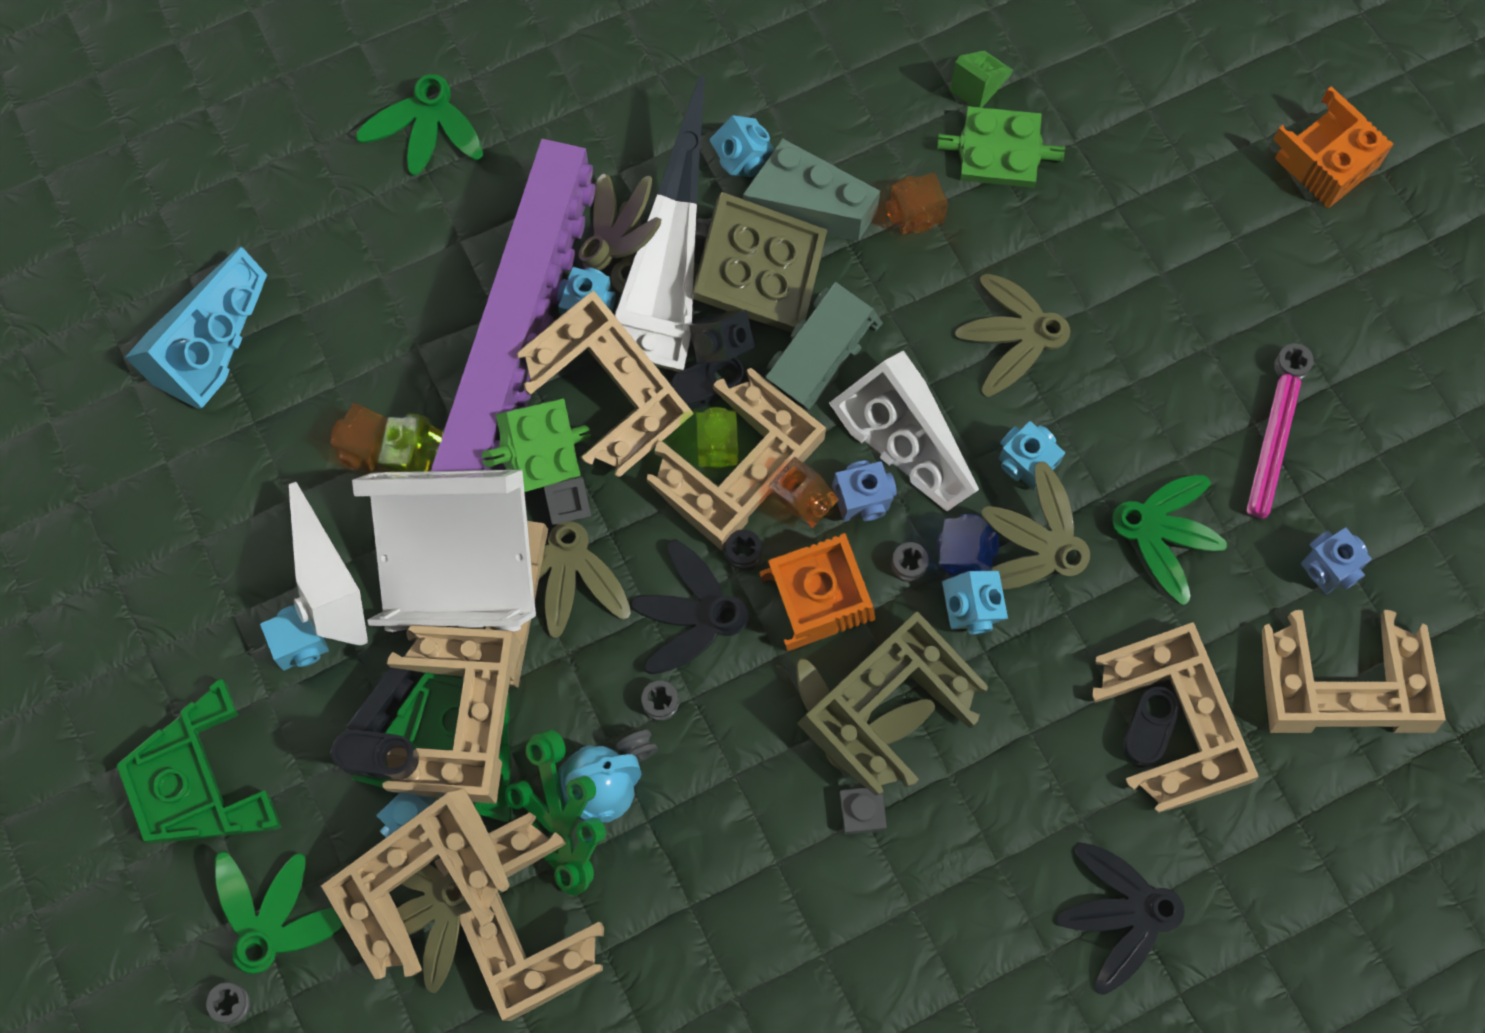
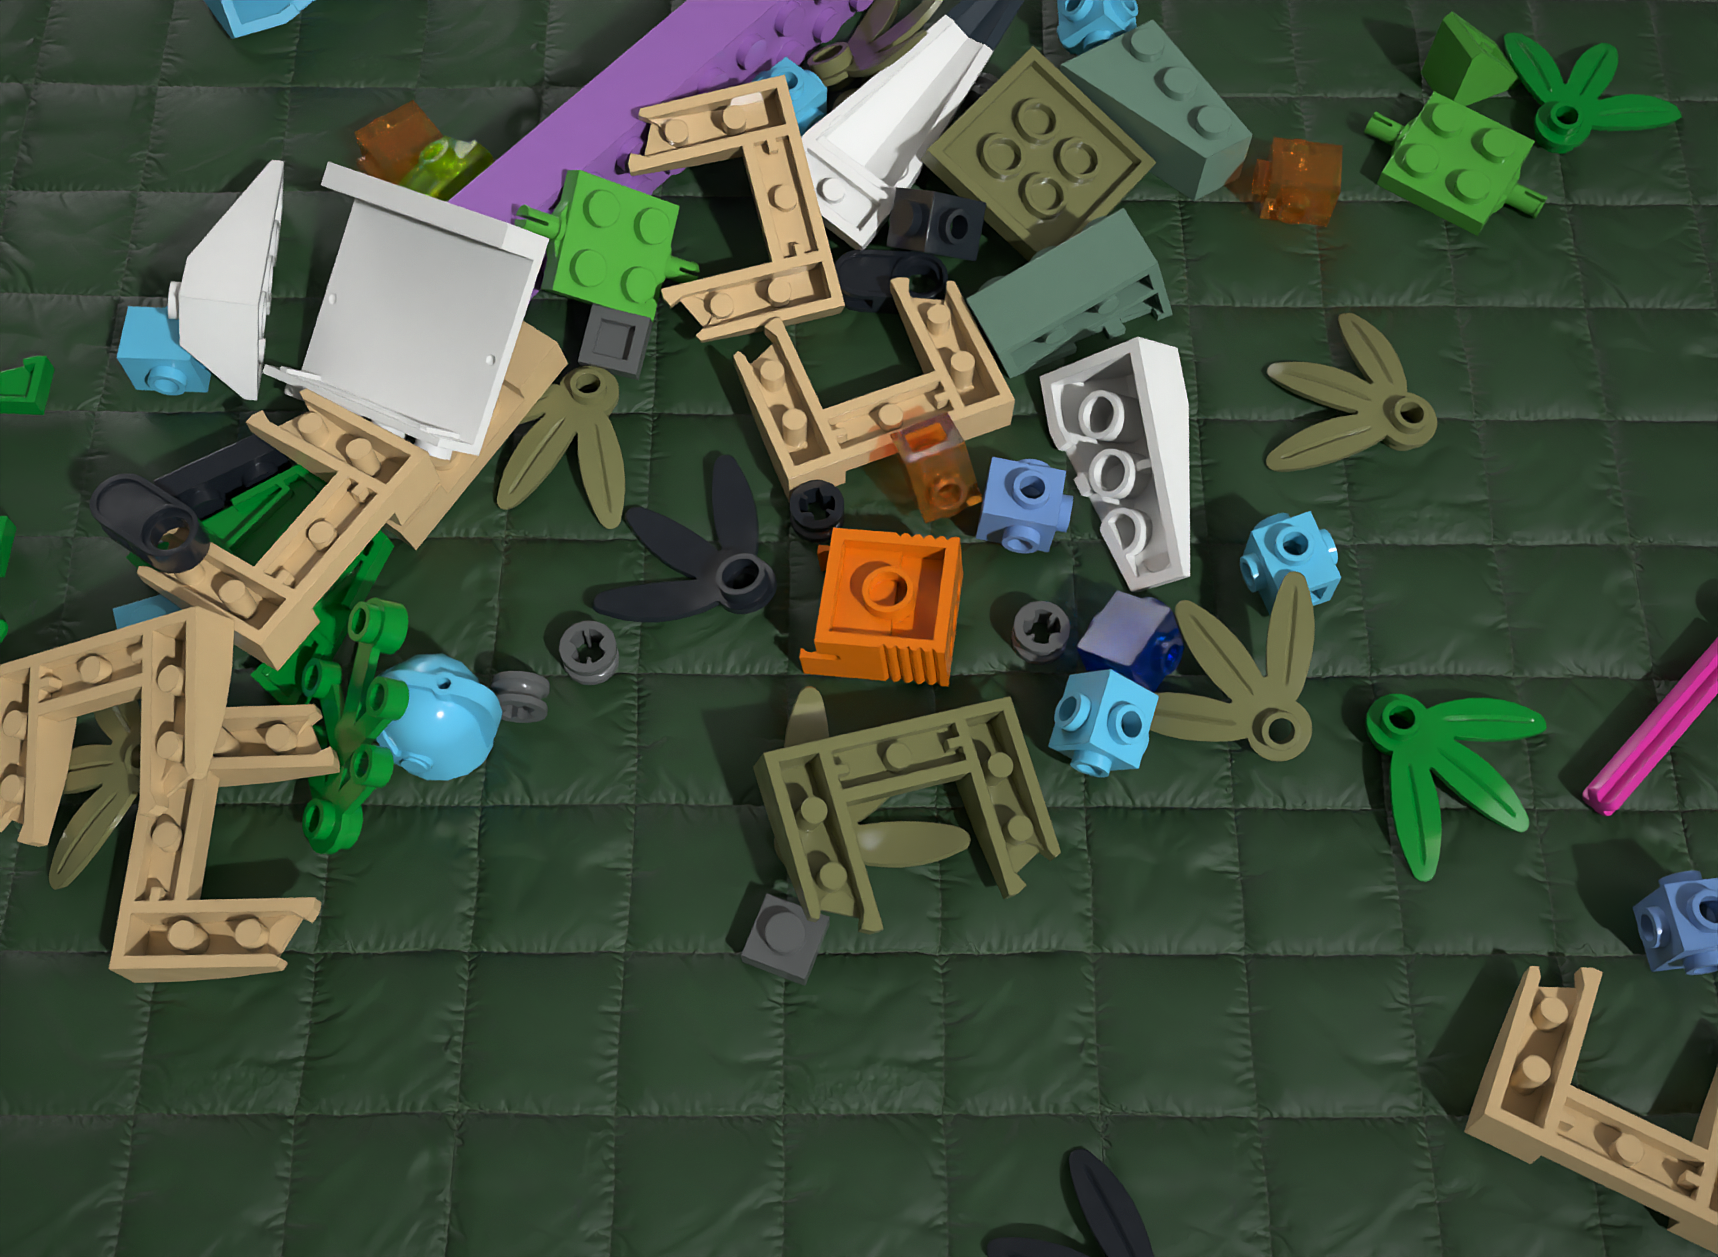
camera: 25 degrees right, 5 degrees down
clear neon green brick [696,407,738,468] -> none
tan wedge [1092,622,1259,813] -> none
black piece [1122,686,1180,768] -> none
none -> green plant [1504,32,1682,154]

